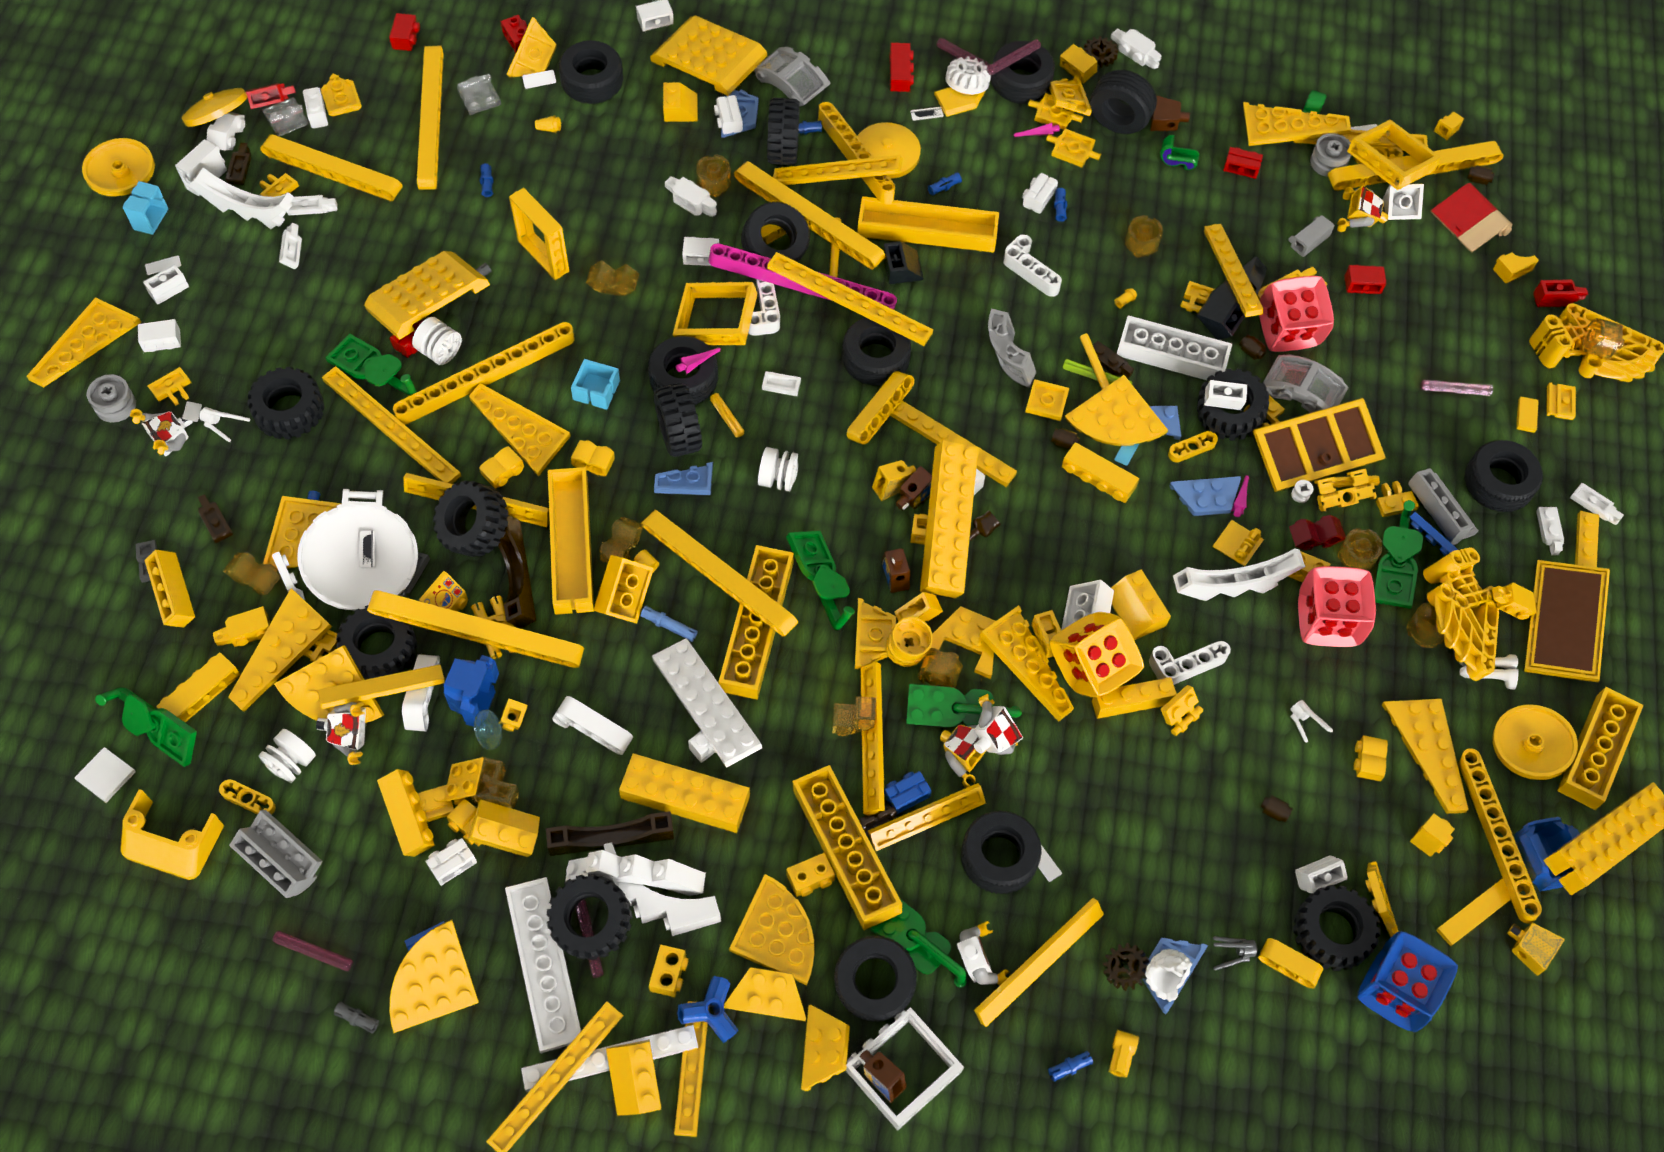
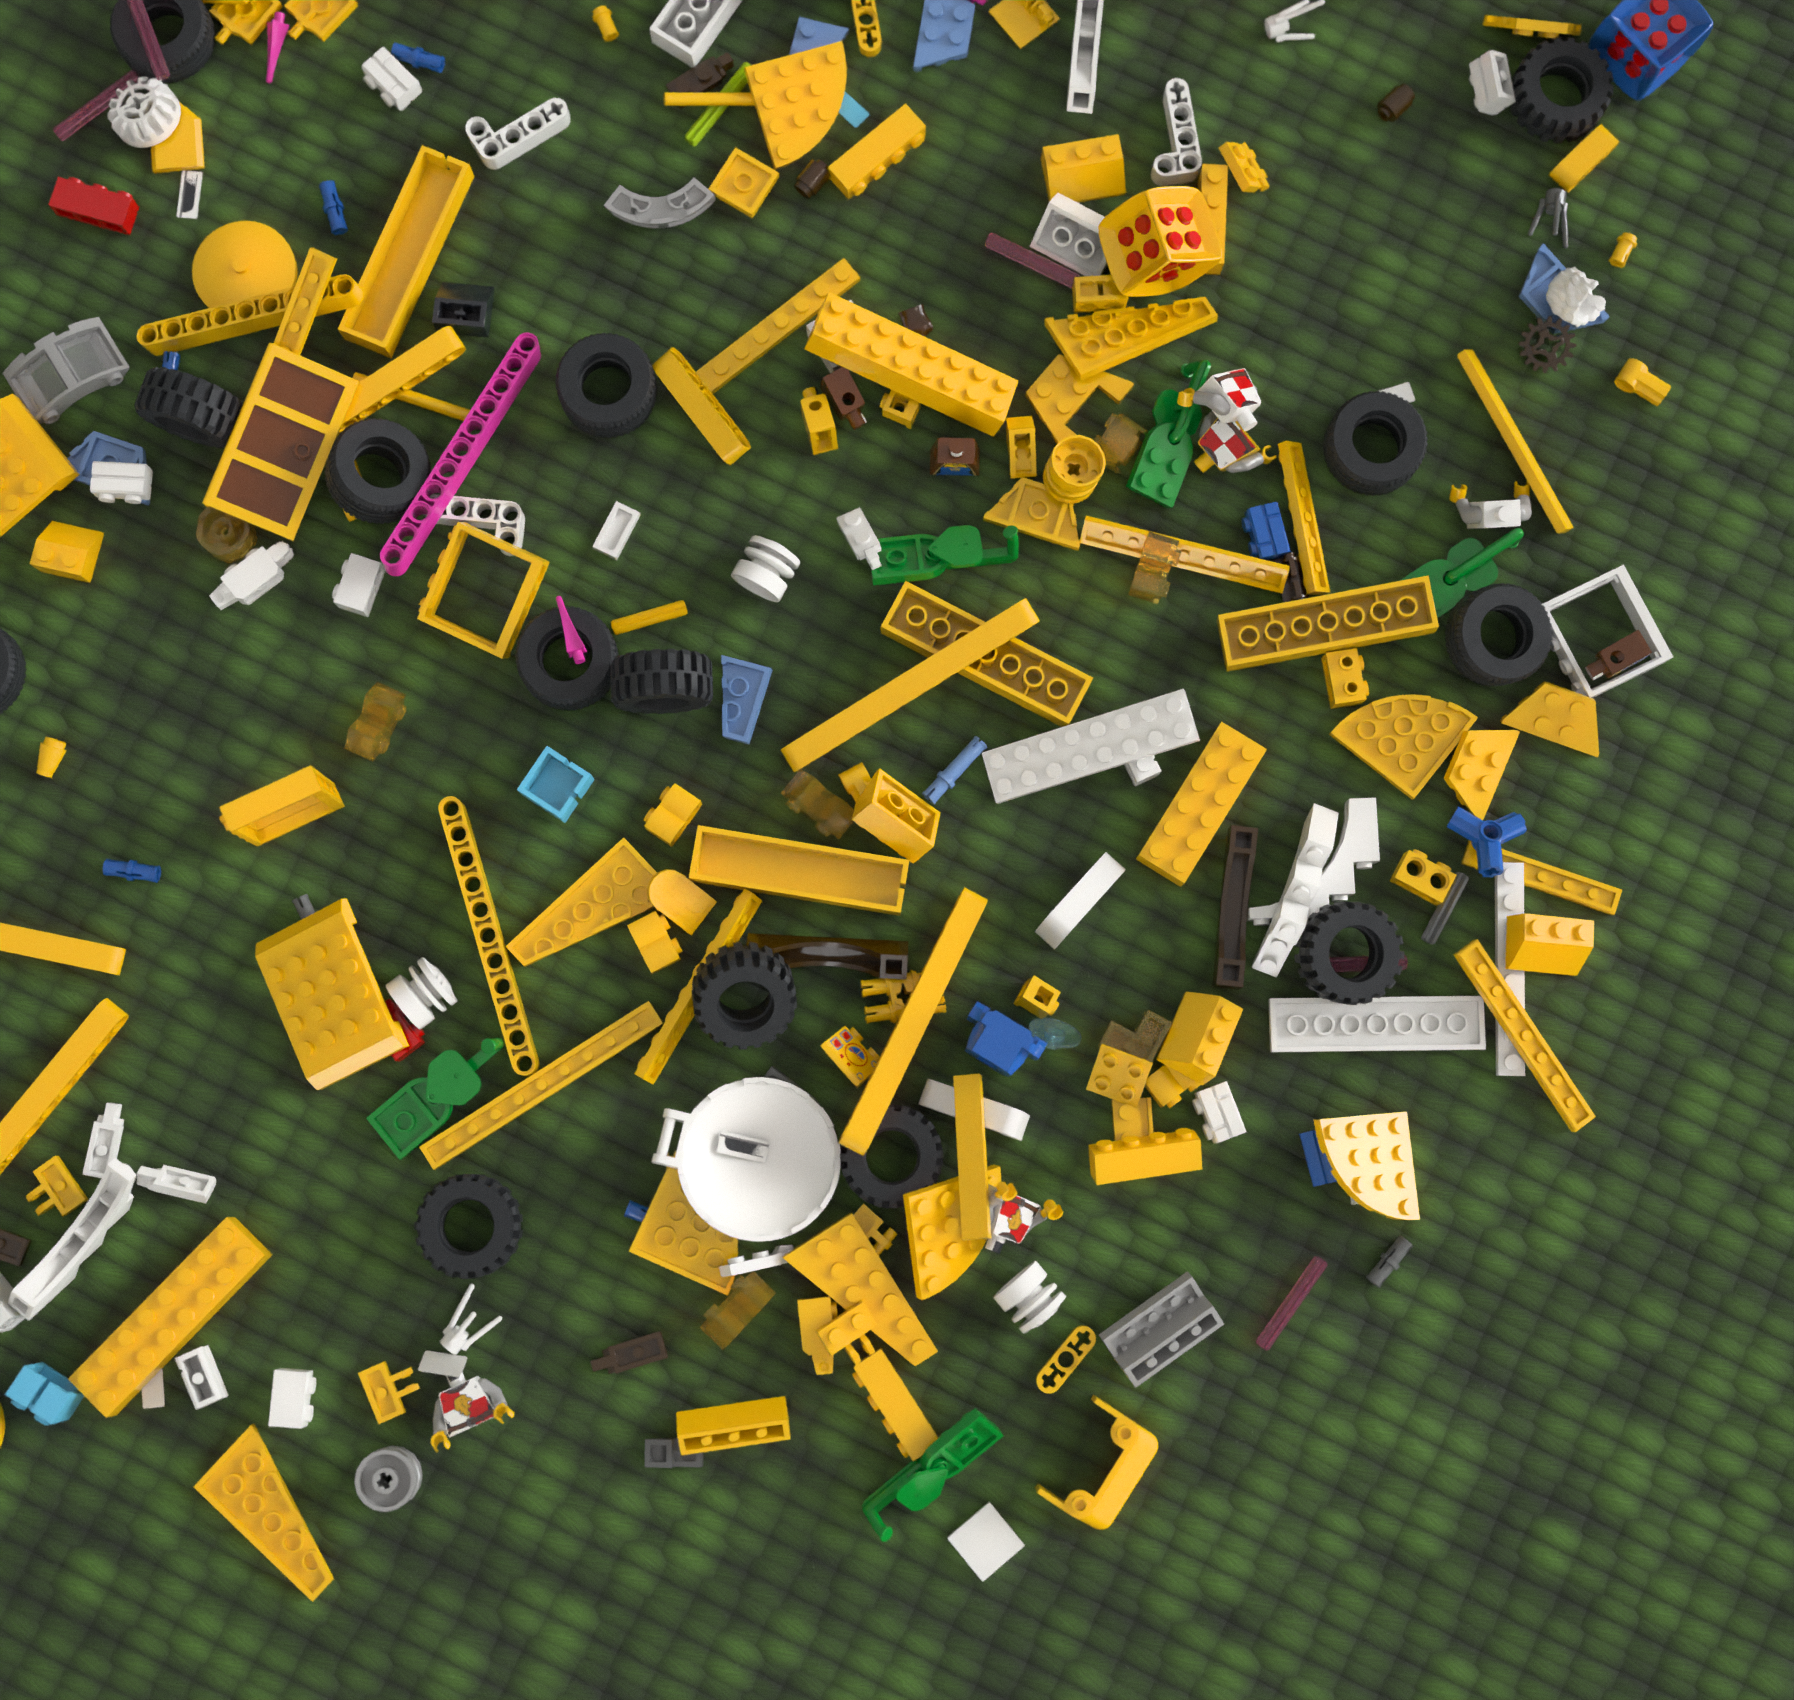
camera: 75 degrees left, 20 degrees up
yellow plate [767,252,933,346] -> none
blue pin [1048,1051,1093,1082] -> none
none -> yellow brick [68,1217,273,1418]
none -> door [202,343,359,541]
none -> yellow window [647,869,717,935]
none -> yellow hinge [816,1301,877,1365]
none -> white hinge [836,507,882,570]
none -> clear pink axle [985,233,1080,288]
none -> dark grey axle [1421,872,1469,945]
none -> yellow pin [1609,232,1637,268]

